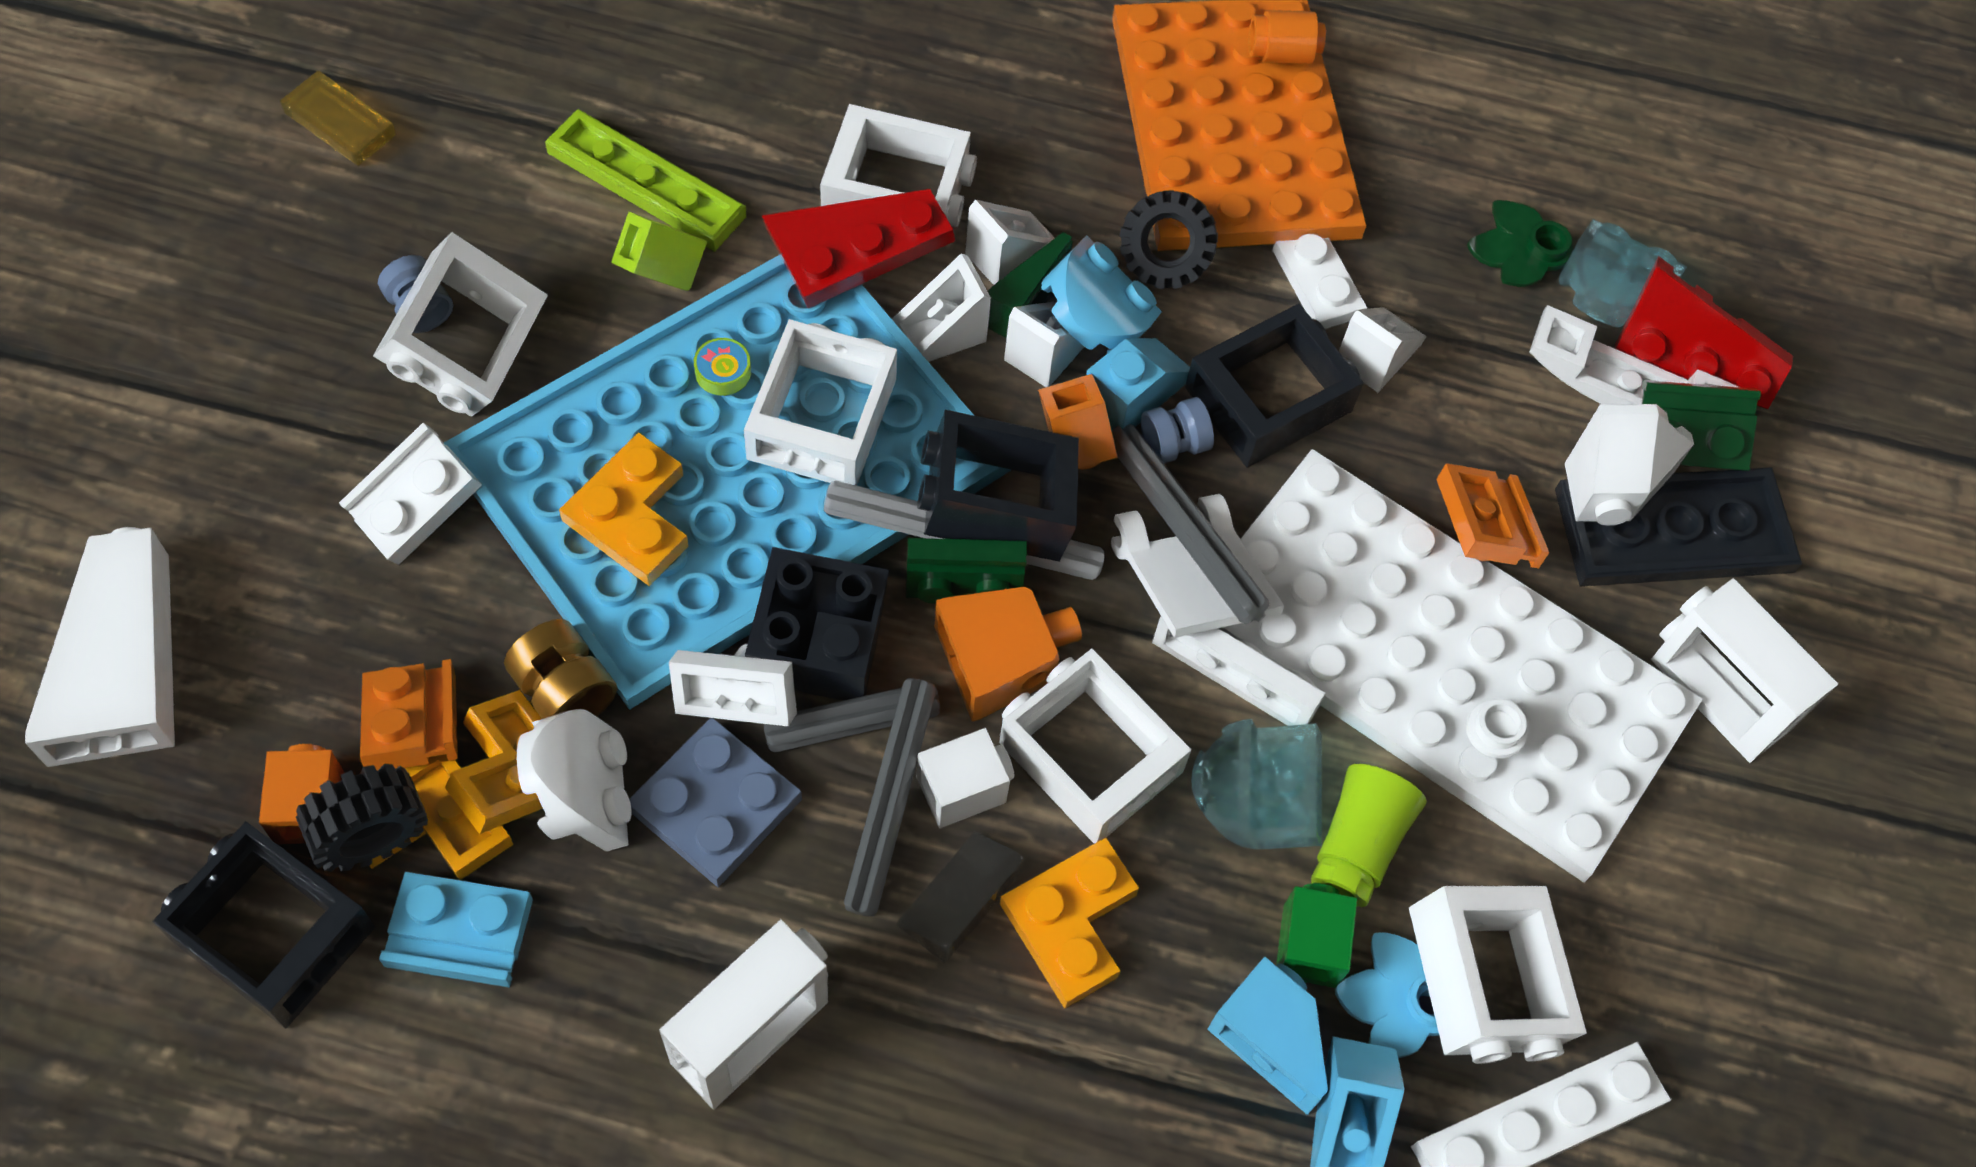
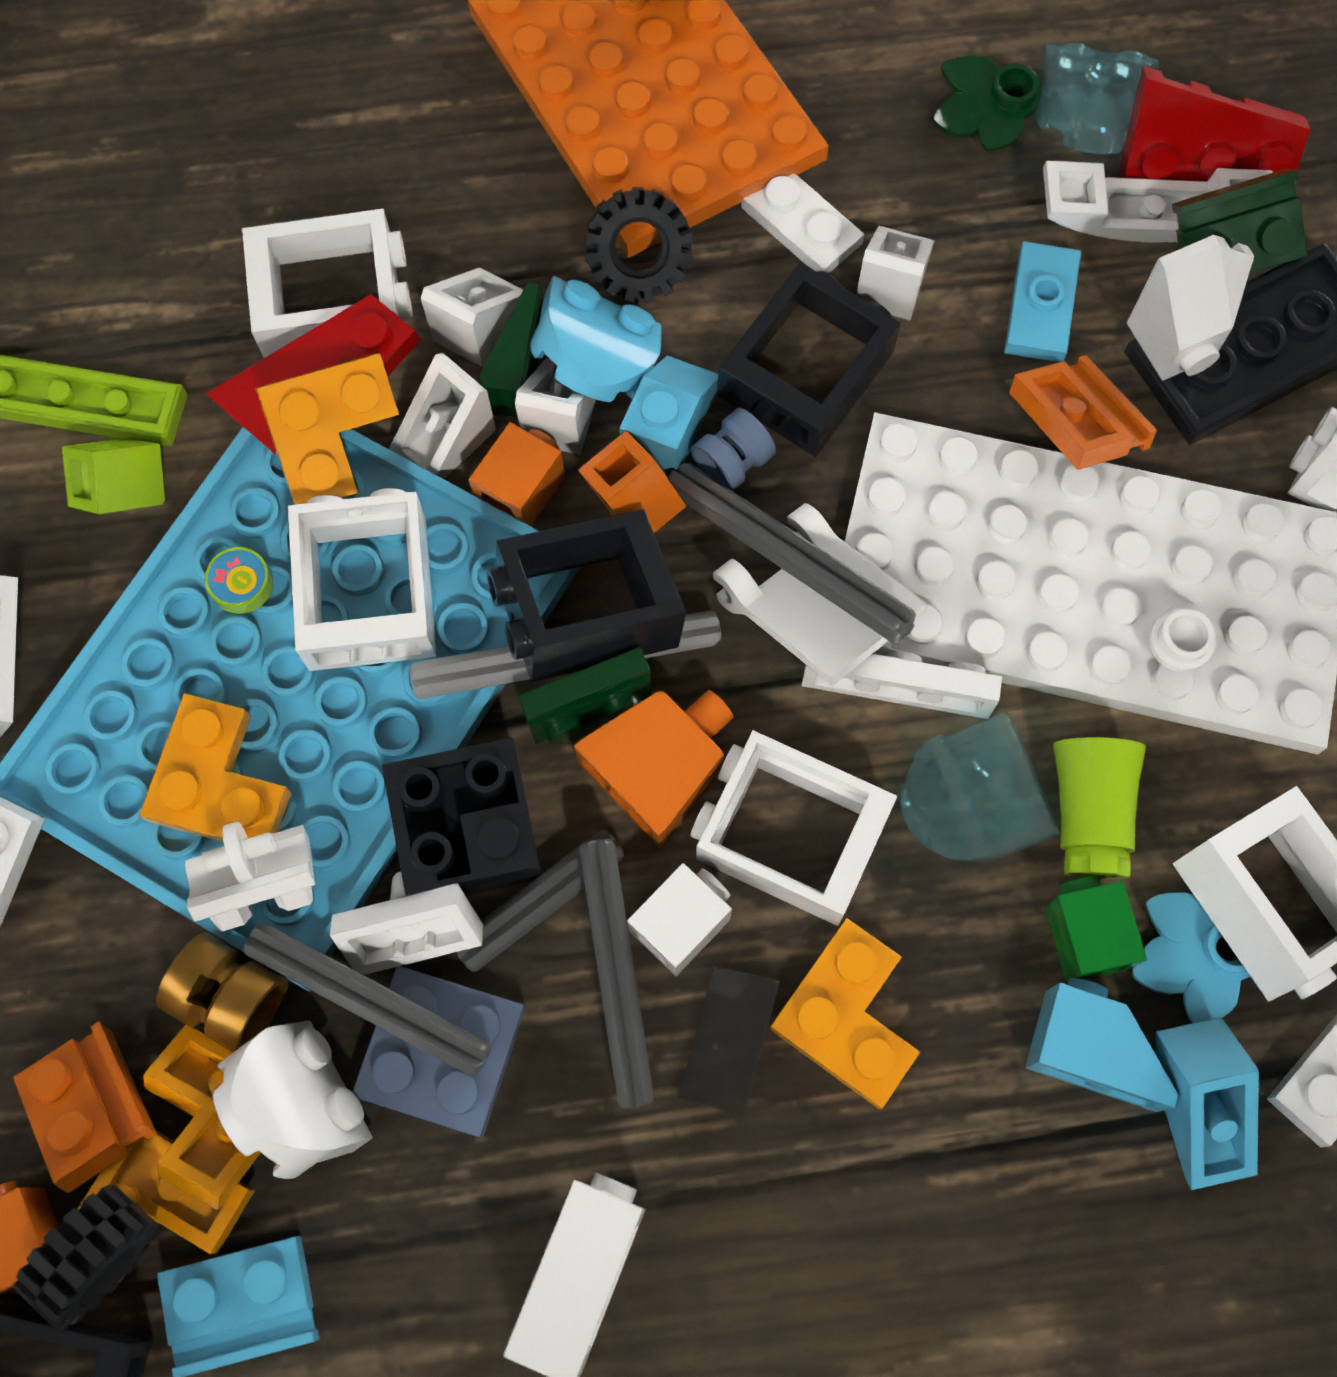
camera: 15 degrees left, 10 degrees up
none -> white hips [185,821,315,932]
none -> dark grey axle [243,923,491,1076]
none -> light orange plate [255,353,399,505]
none -> orange brick [468,422,565,526]
none -> medium azure plate [1004,241,1081,363]

